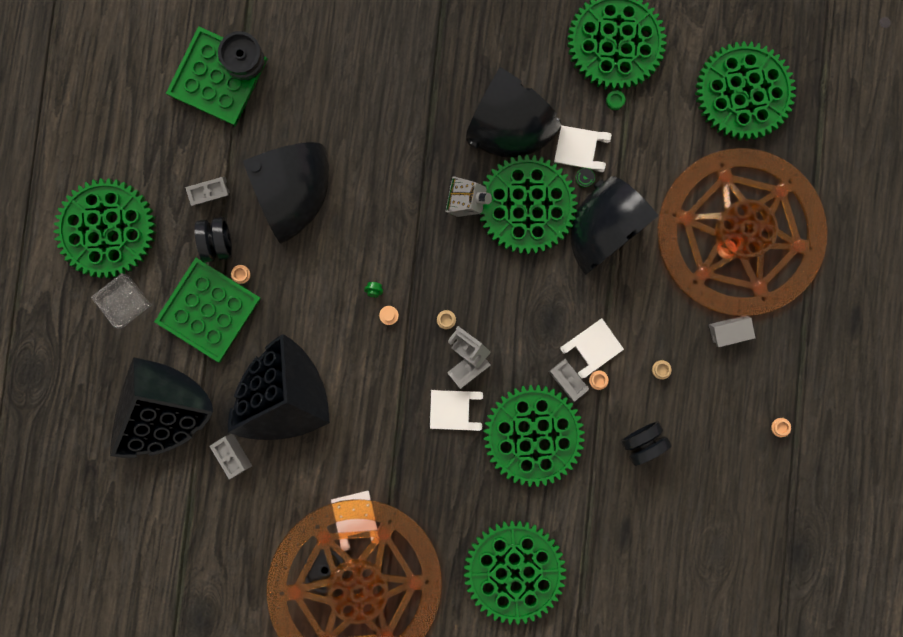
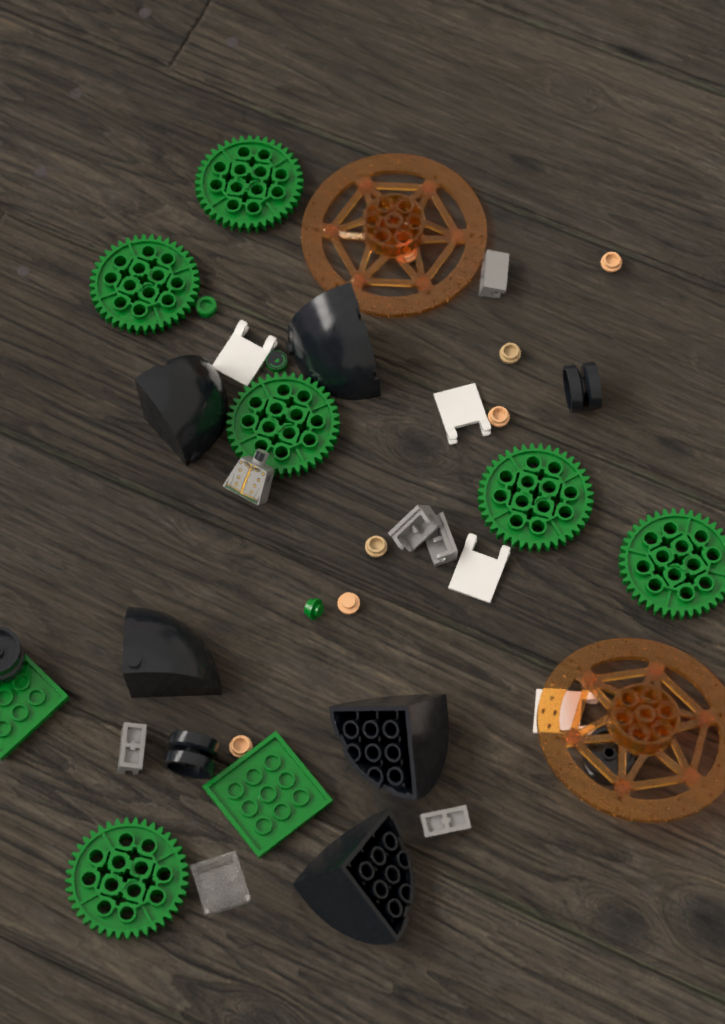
camera: 65 degrees left, 20 degrees down
light grey hinge [548,359,589,402] -> none

